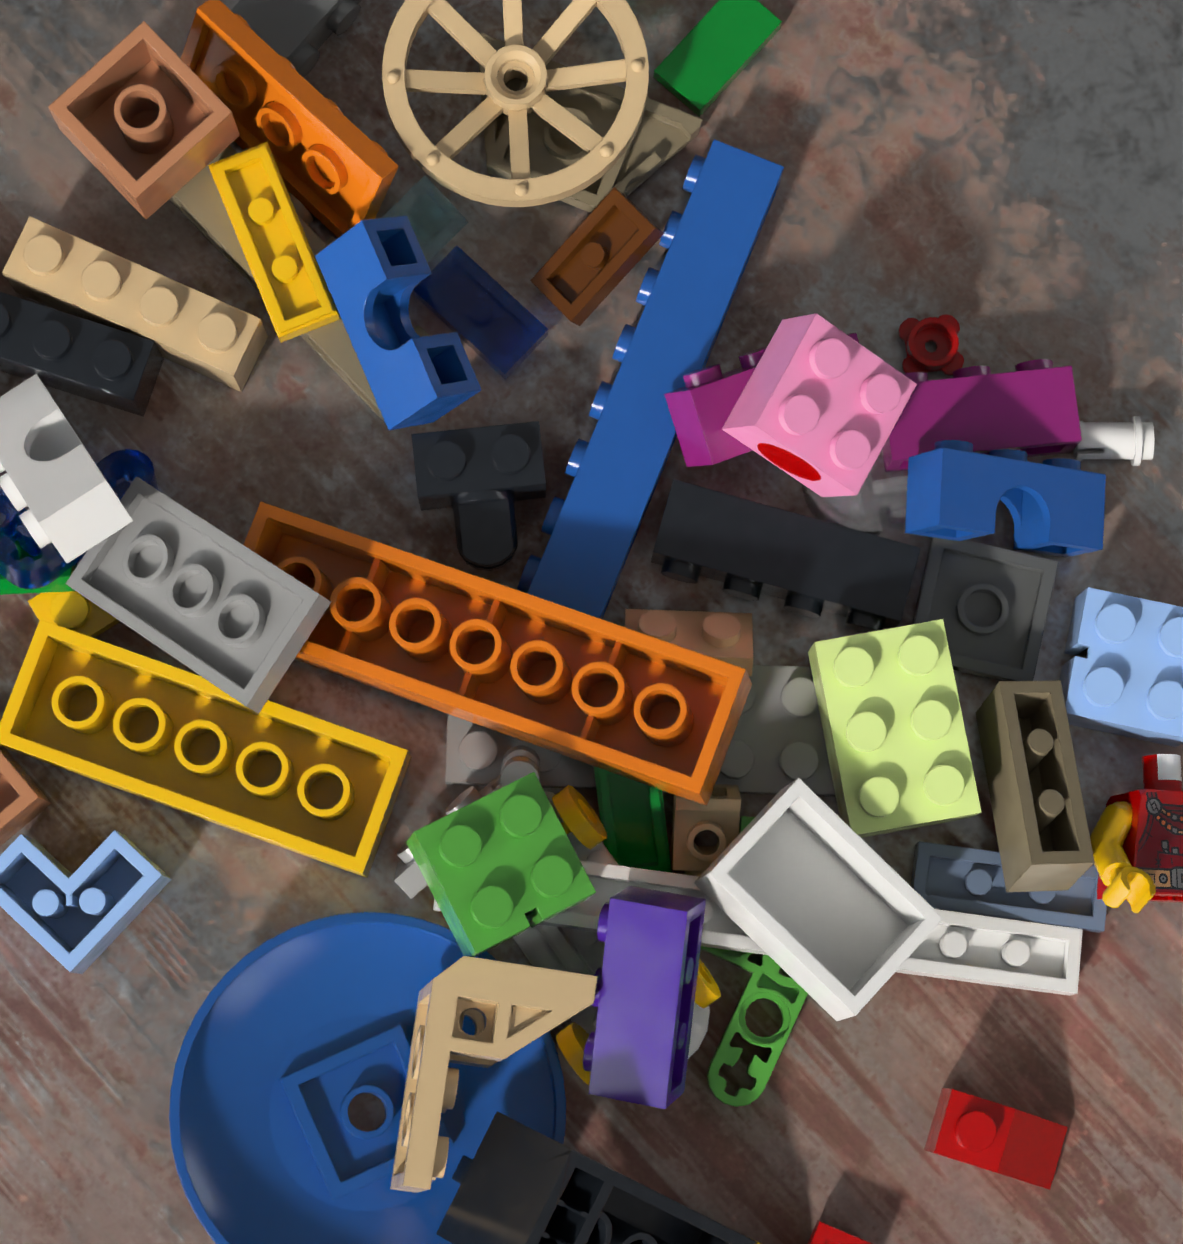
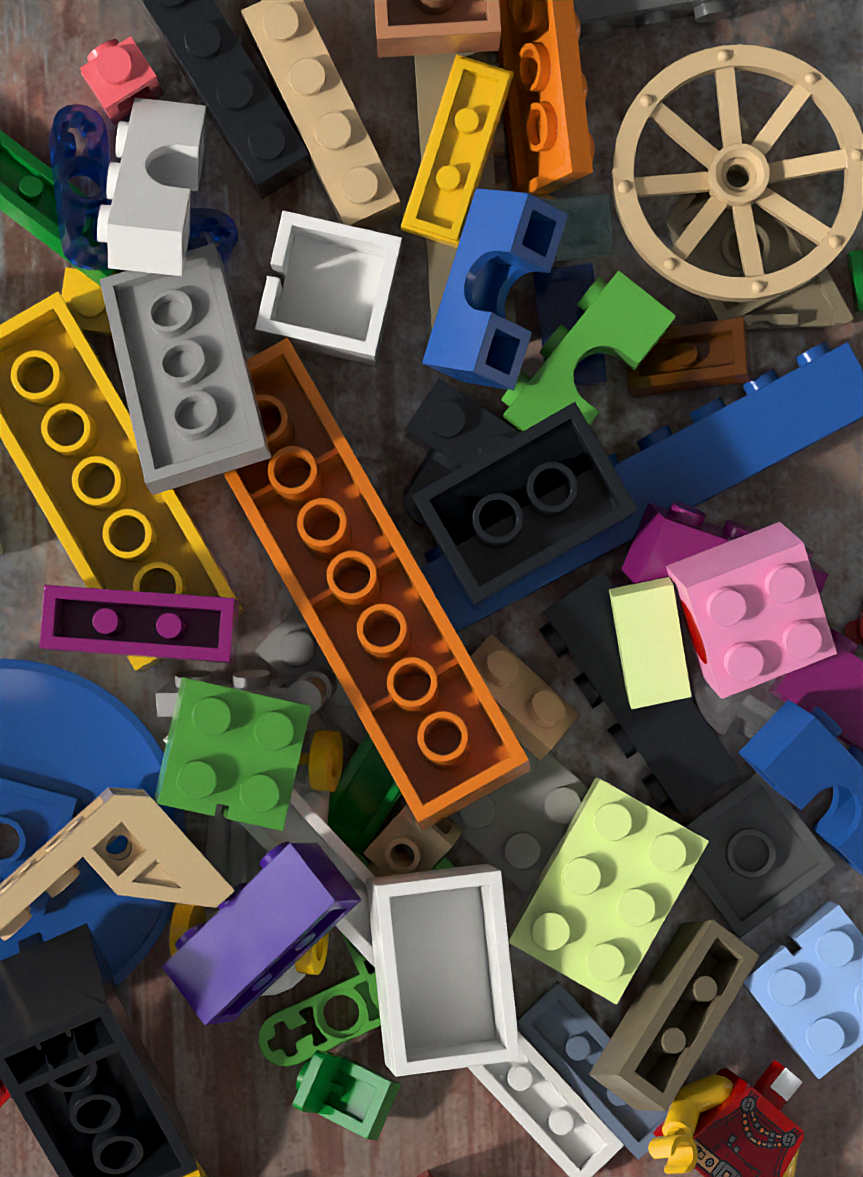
camera: 40 degrees right, 5 degrees up
none -> magenta brick [39,585,240,664]
none -> white piece [255,211,402,366]
none -> green bracket [293,1050,401,1140]
none -> black slope [412,402,638,608]
none -> bright green arch [501,270,676,433]
none -> yellowish green tile [609,577,692,709]

